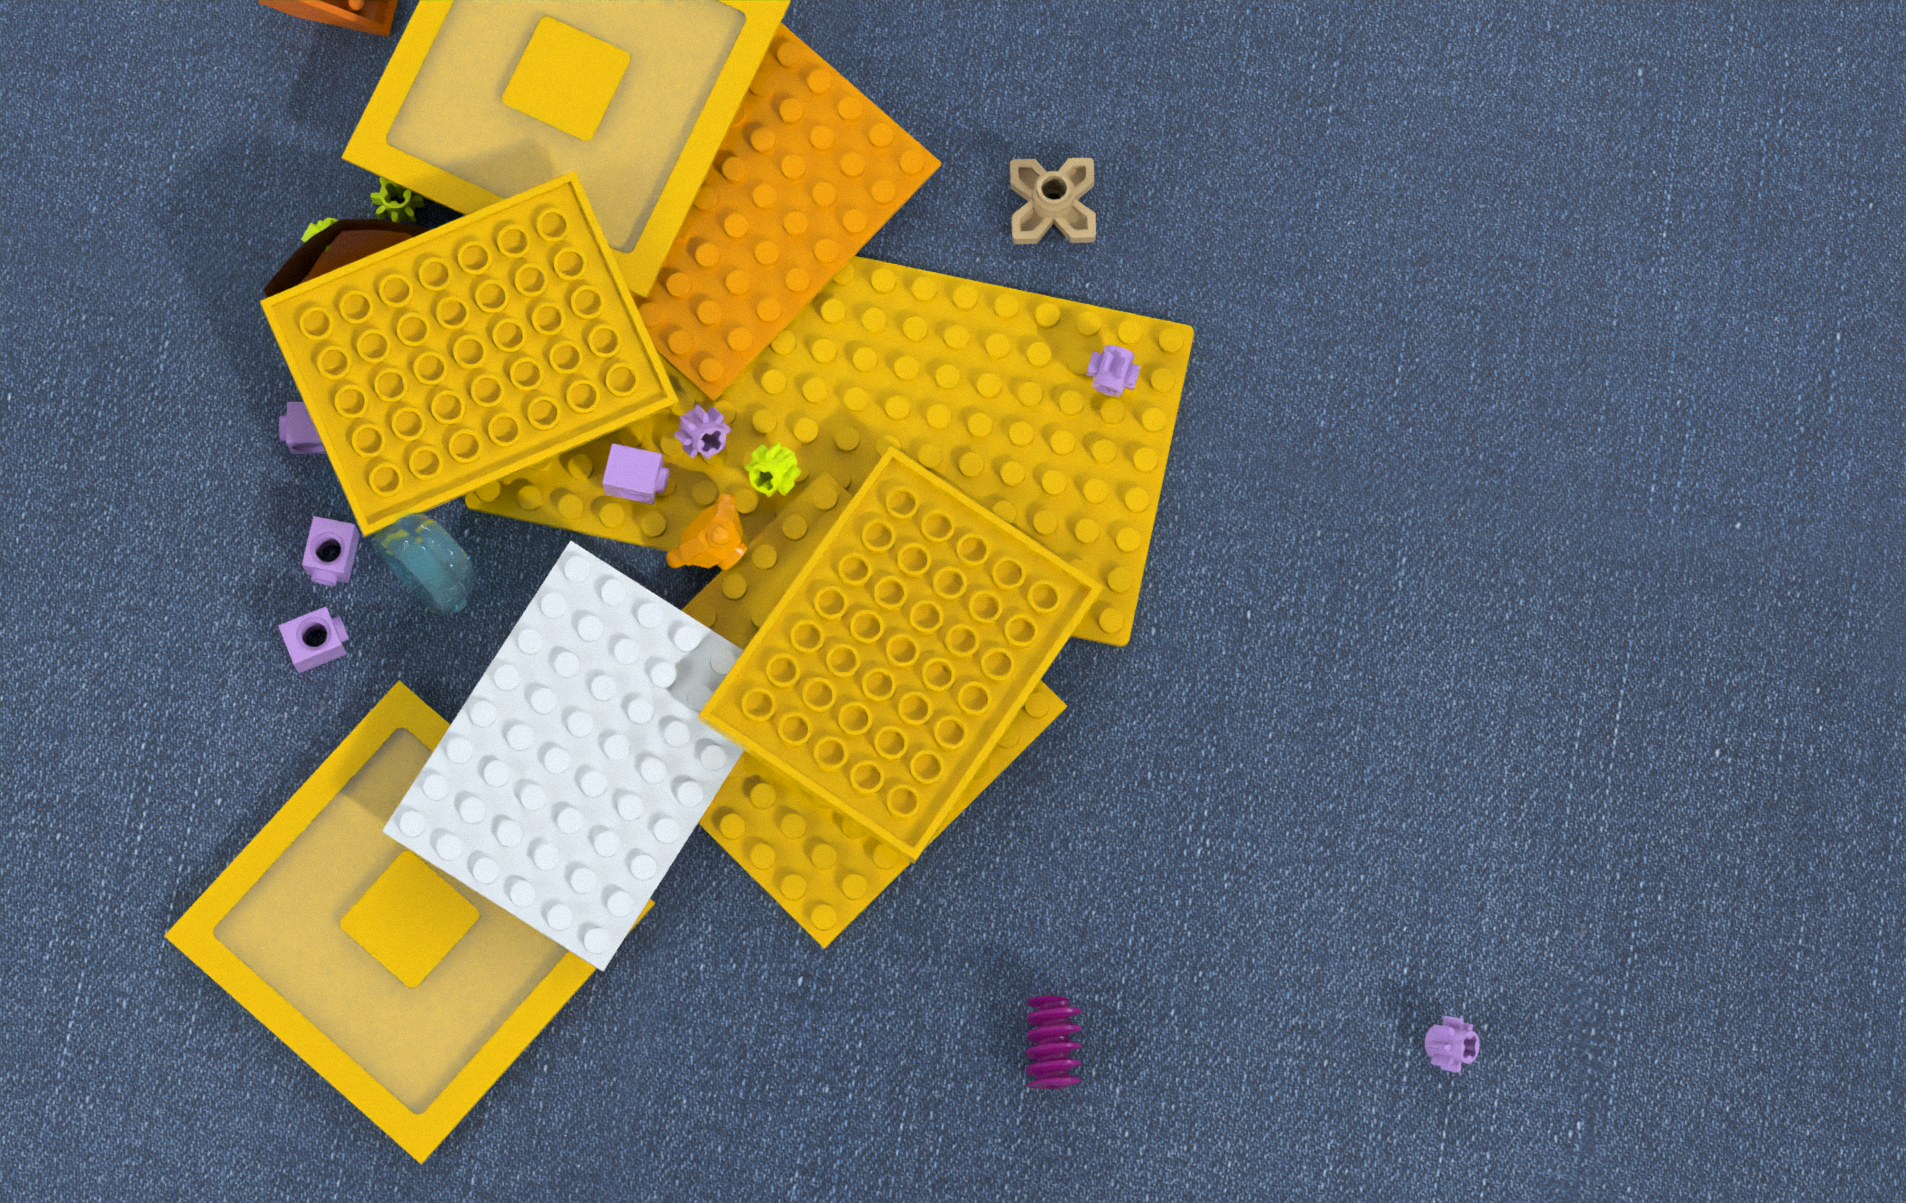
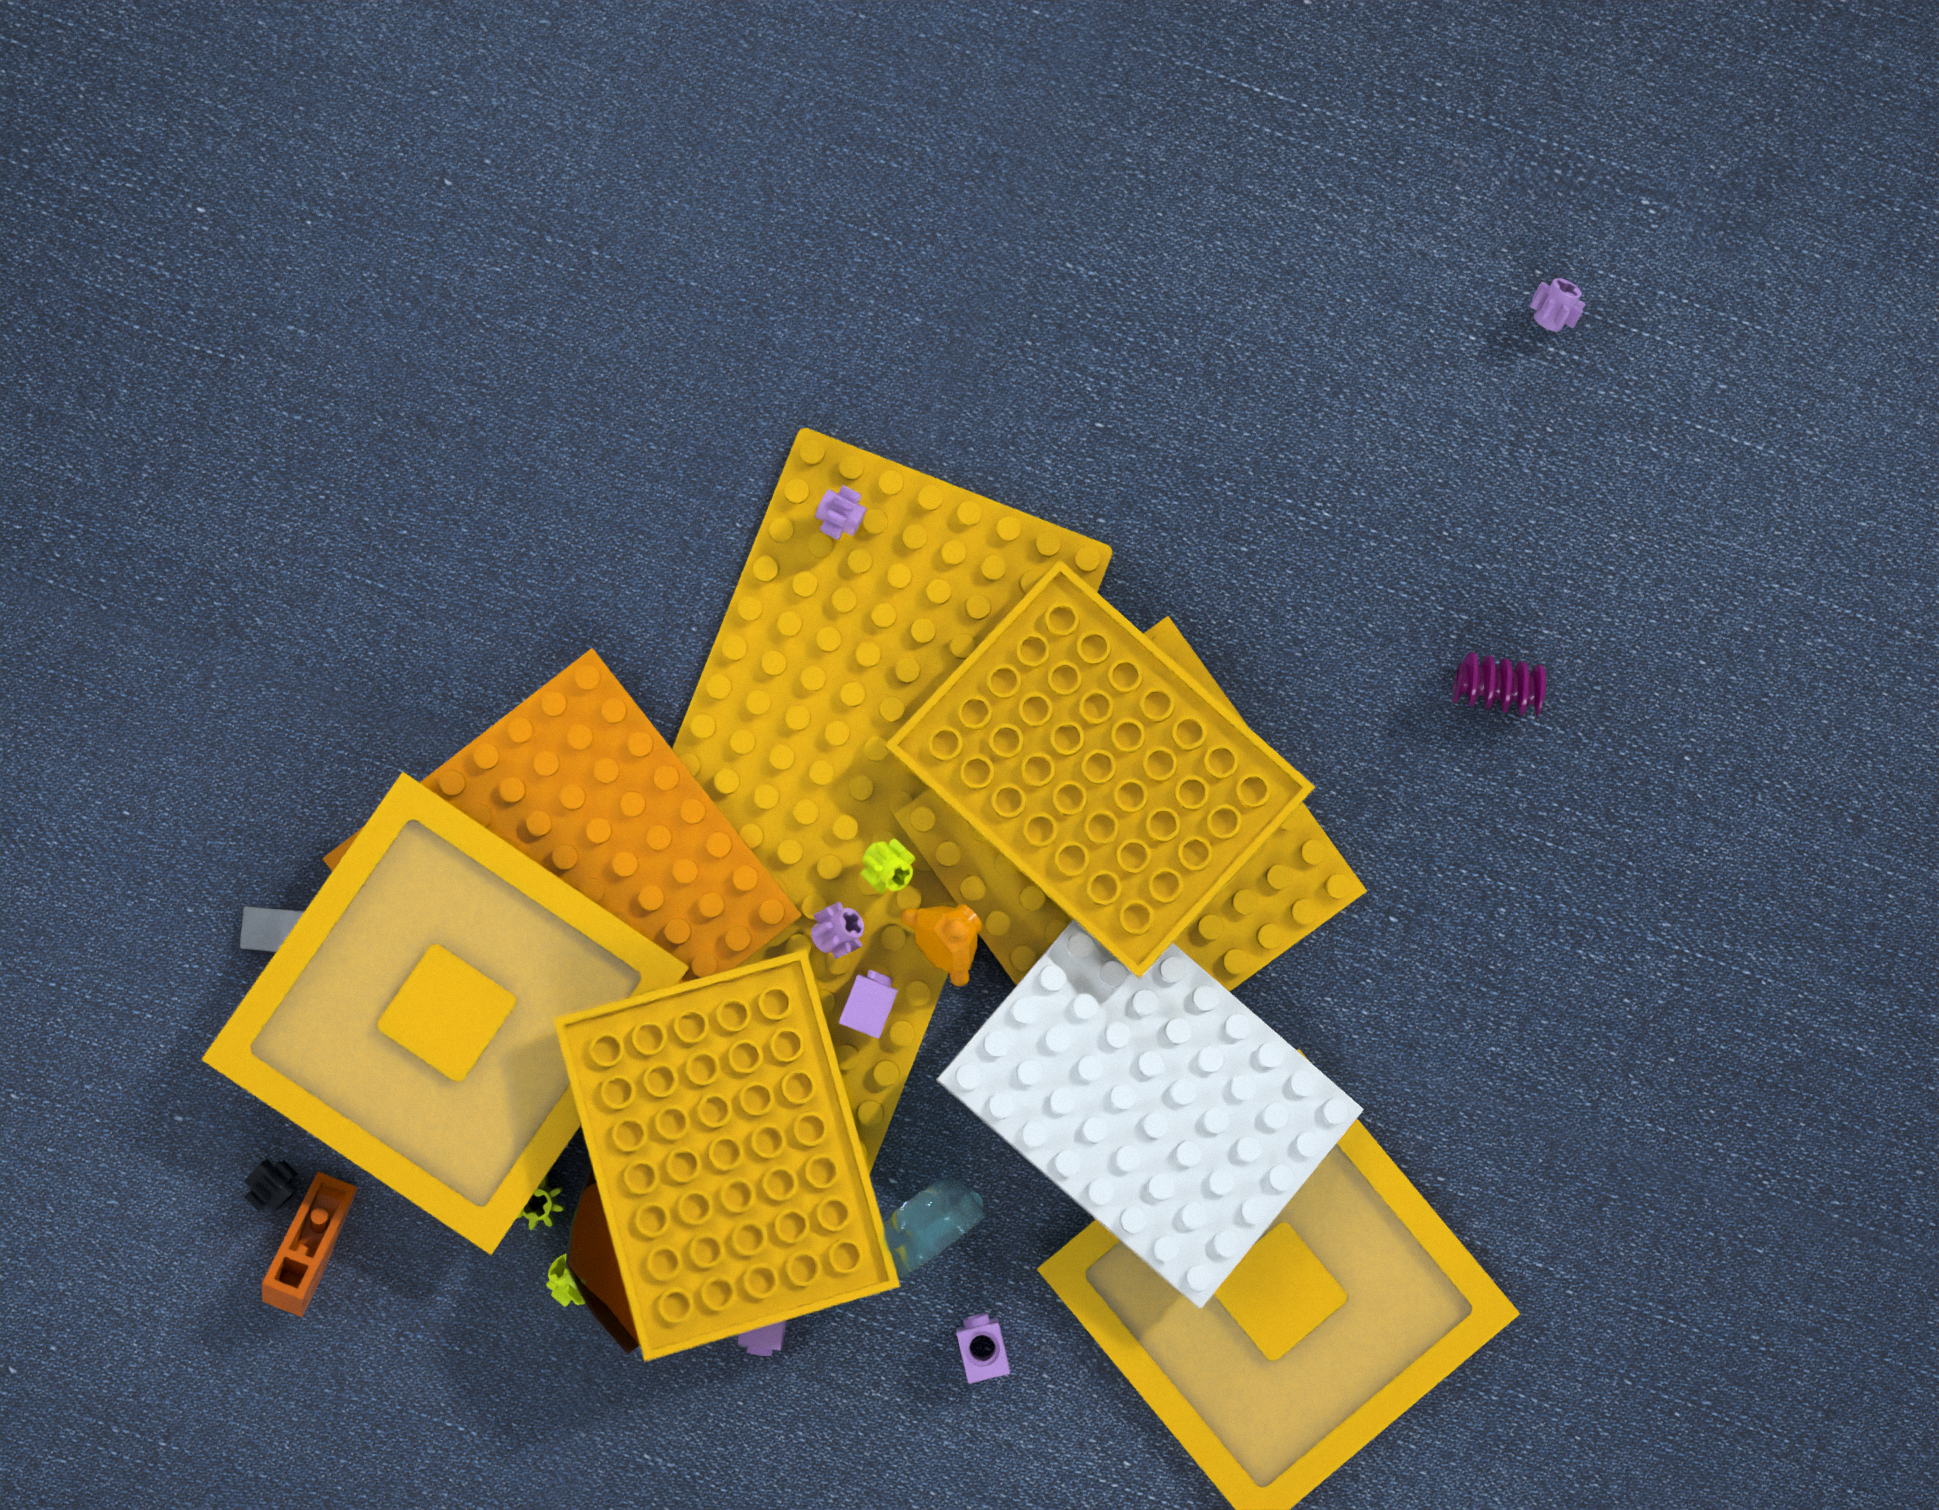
camera: 80 degrees left, 10 degrees up
lavender brick [302,516,360,586] -> none
tan plant [1010,158,1096,244] -> none

